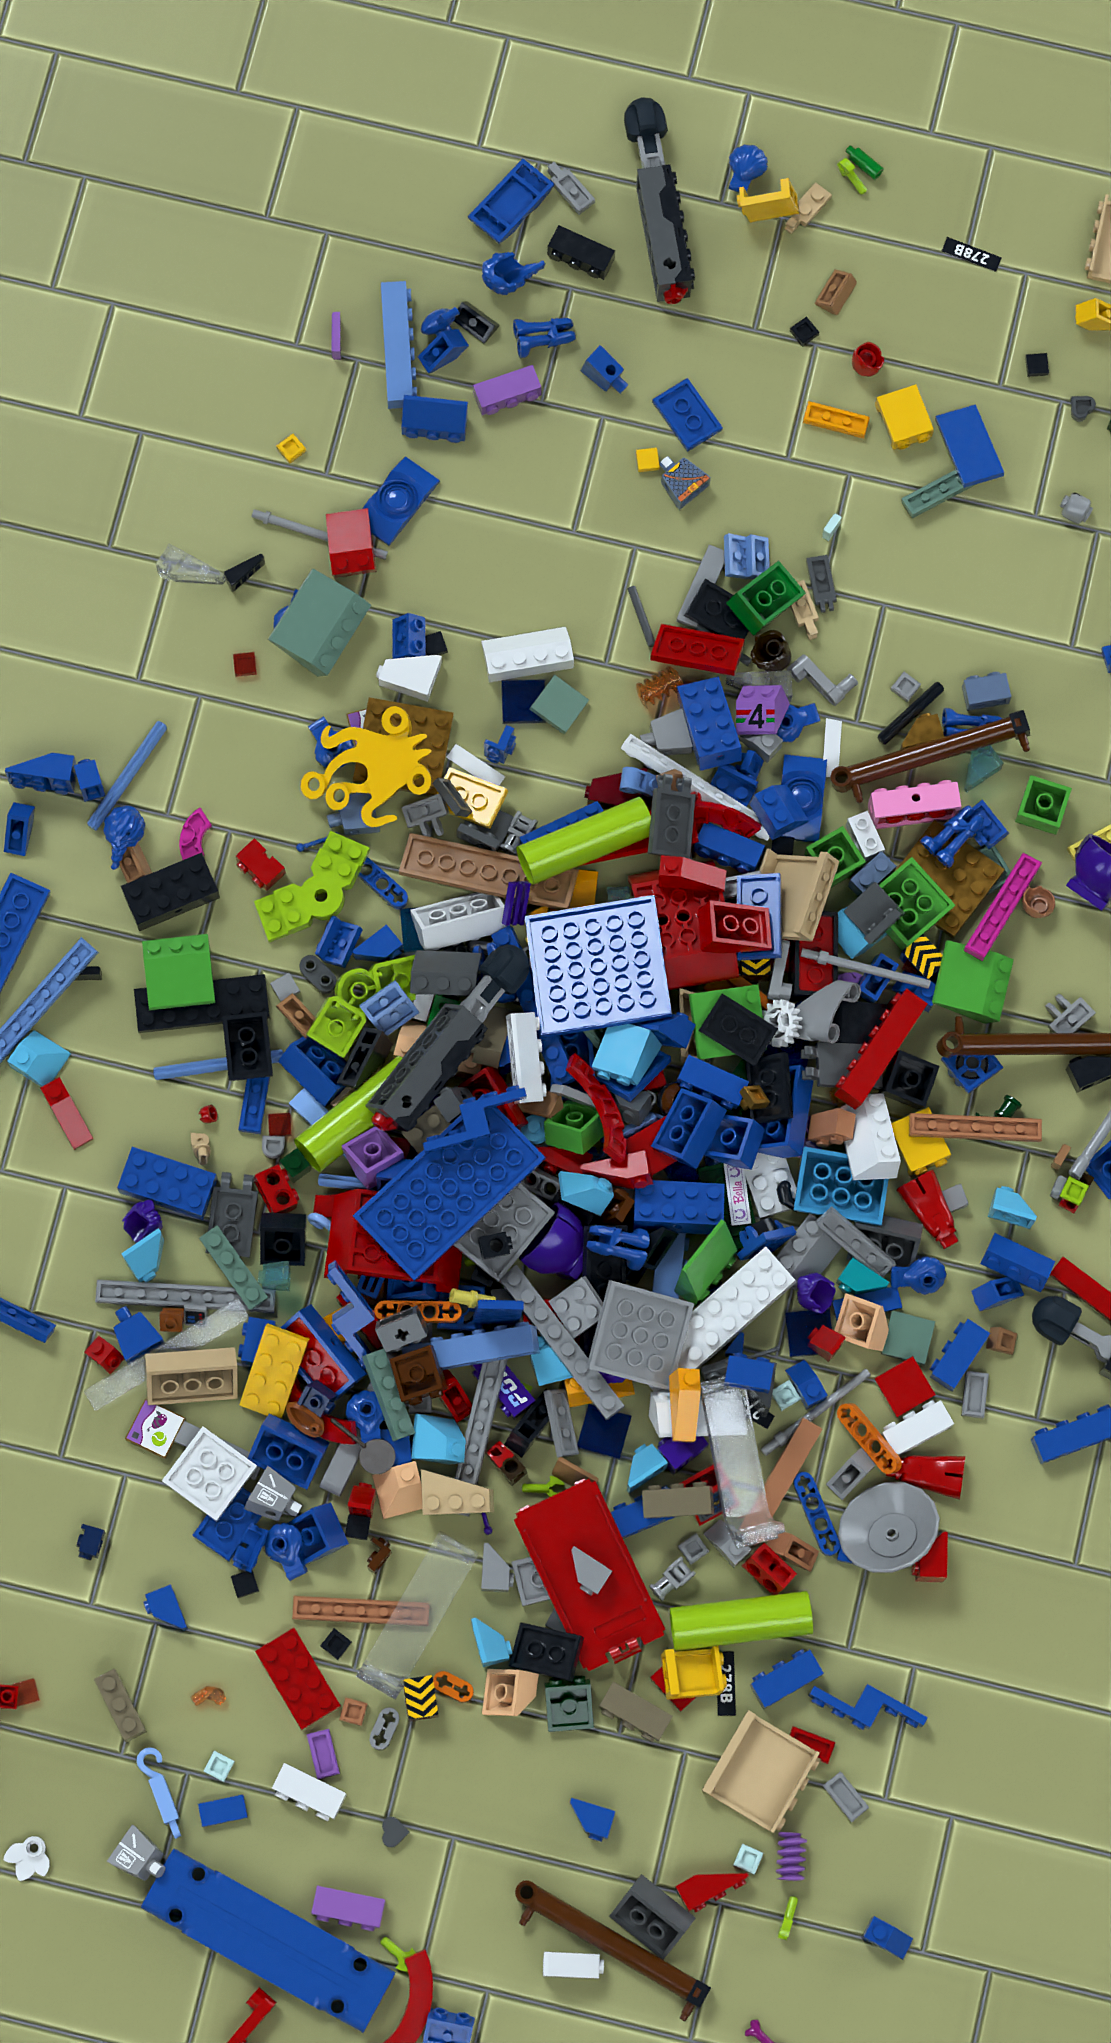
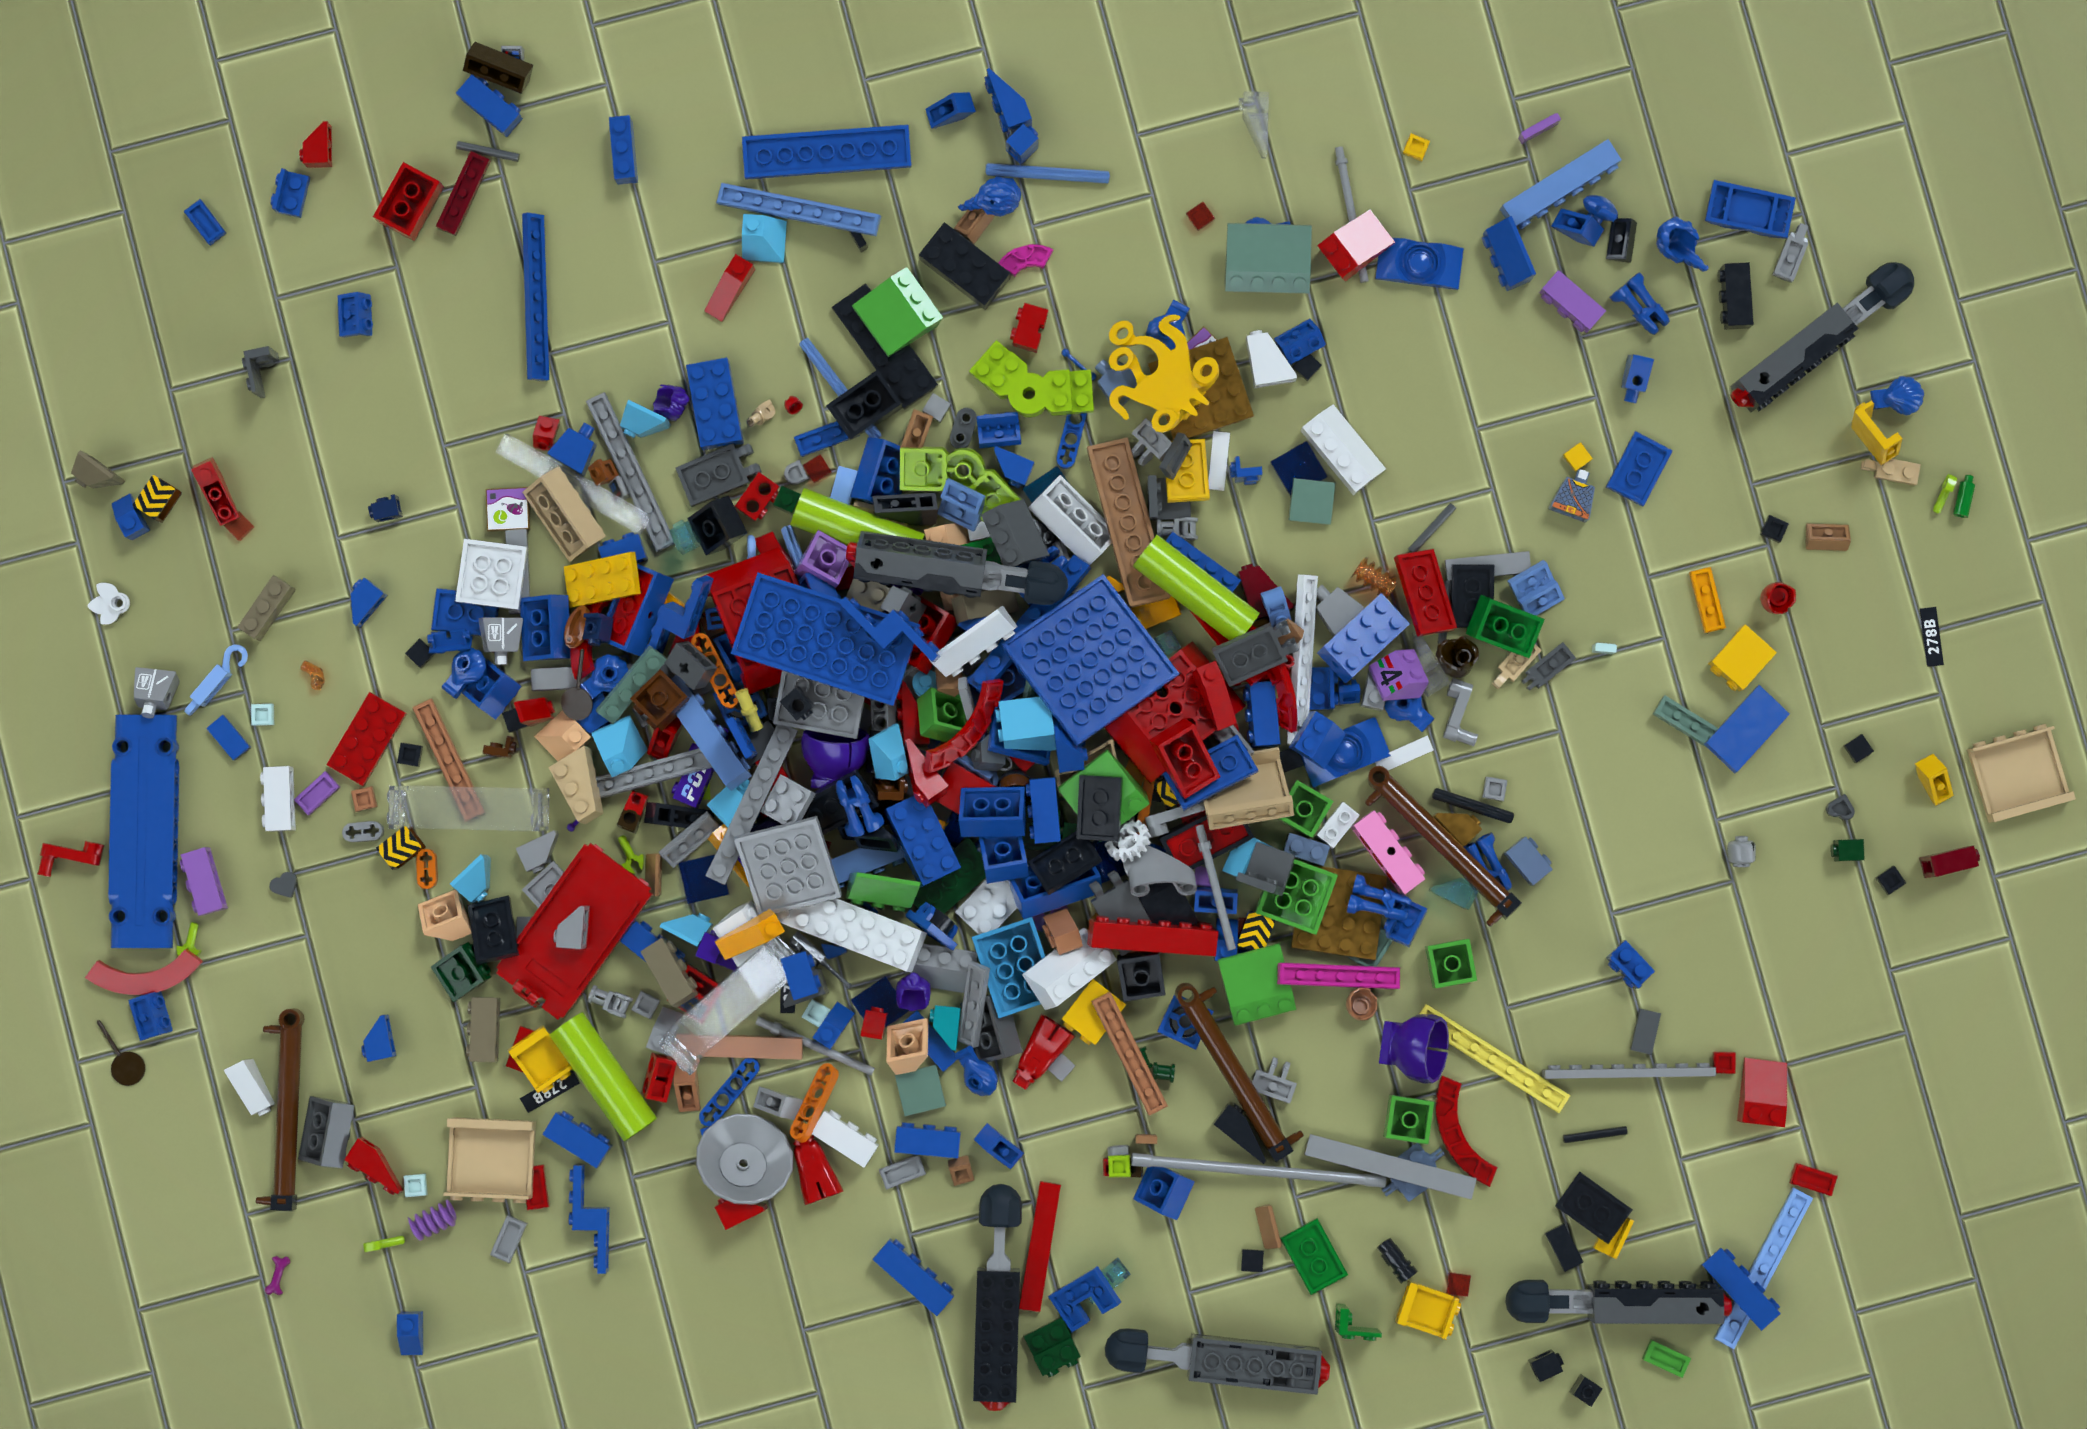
camera: 65 degrees right, 10 degrees up
sand green plate [199,1225,269,1311] -> none
black slope [224,553,265,592] -> none
dark purple tile [502,881,531,926] -> none
white sticker [724,1164,751,1226] -> none
pearl gold tile [739,1085,770,1111] -> none
black arm [776,1180,797,1212] -> none
red tile [874,1356,936,1417] -> none
blue brick [980,1233,1055,1292] -> none
medium azure slope [988,1186,1037,1229] -> none

